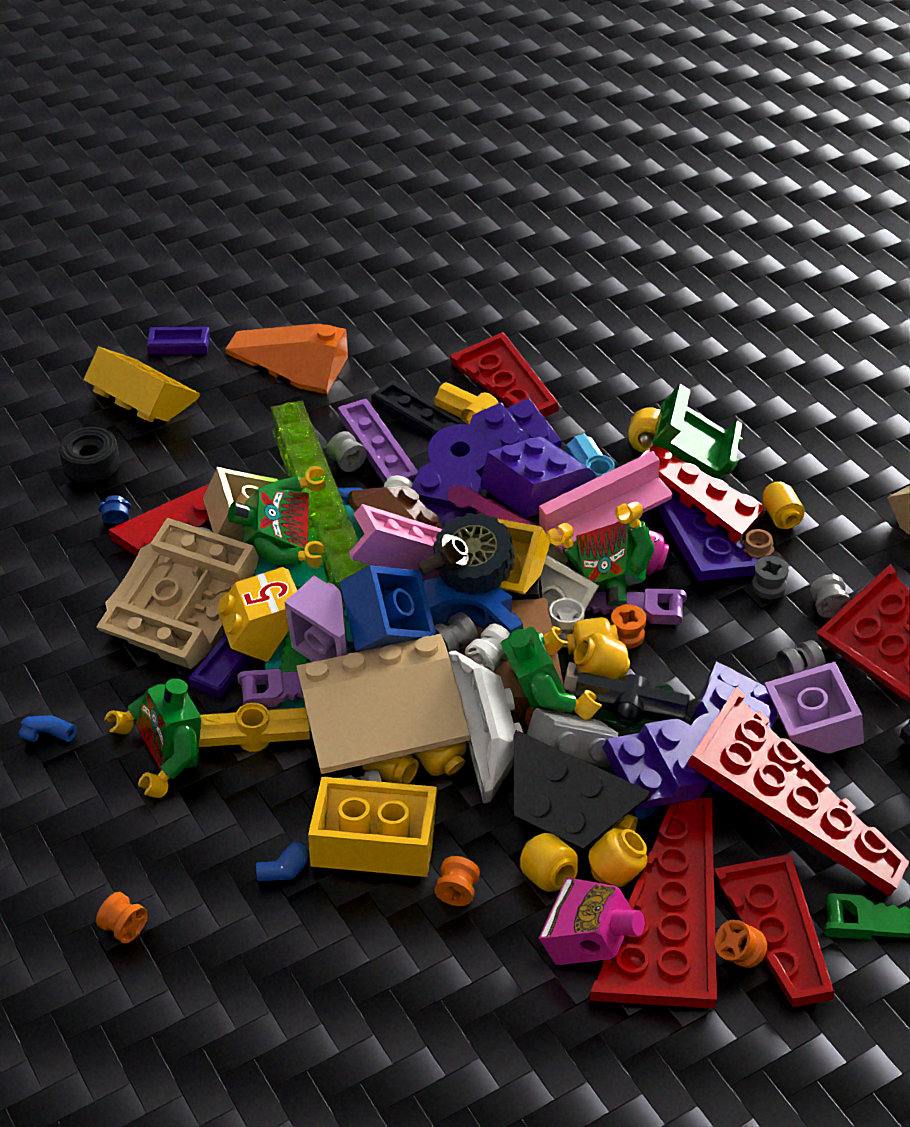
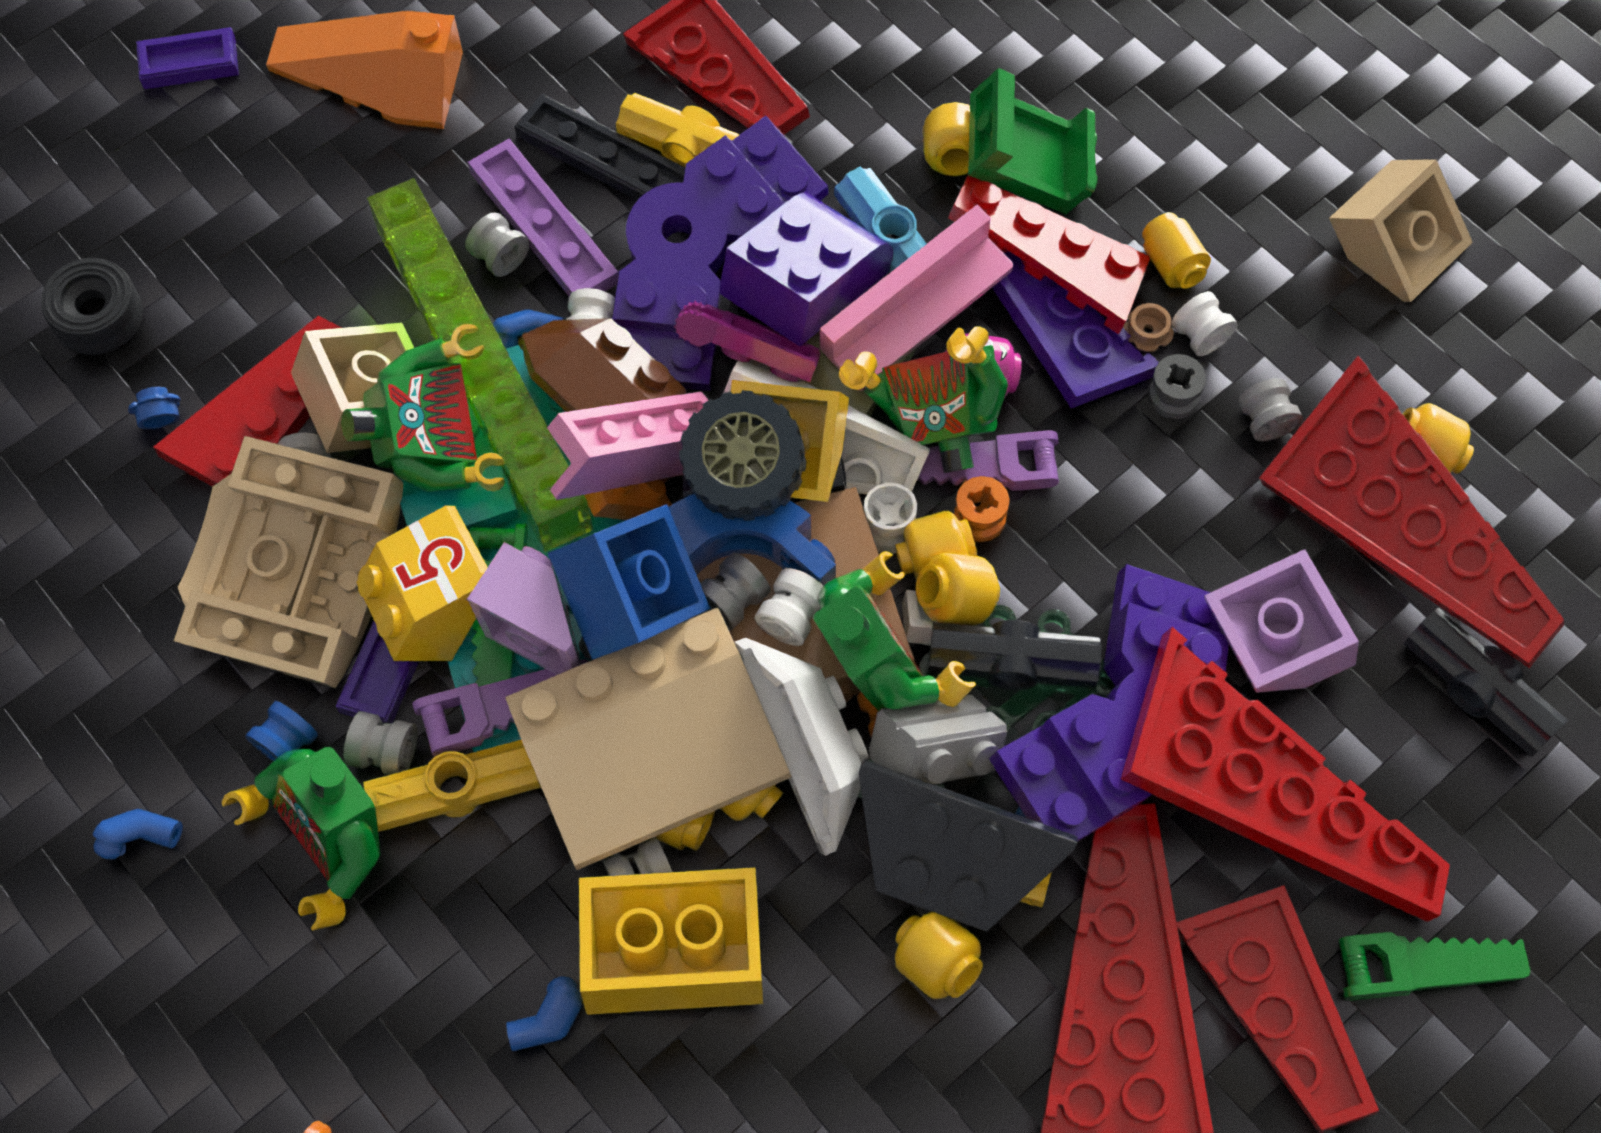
camera: 10 degrees left, 20 degrees up
yellow slope [83,346,200,423] -> none
dark brown plate [417,534,469,576] -> none
orange wheel [434,856,480,906] -> none
dark pink torso [539,878,645,965] -> none
yellow head [588,828,647,888] -> none
orange wheel [714,920,767,968] -> none
flat silver wheel [776,640,826,677] -> none
none -> blue wheel [245,701,318,762]
none -> light grey wheel [344,711,418,775]
none -> white wheel [1172,291,1238,356]

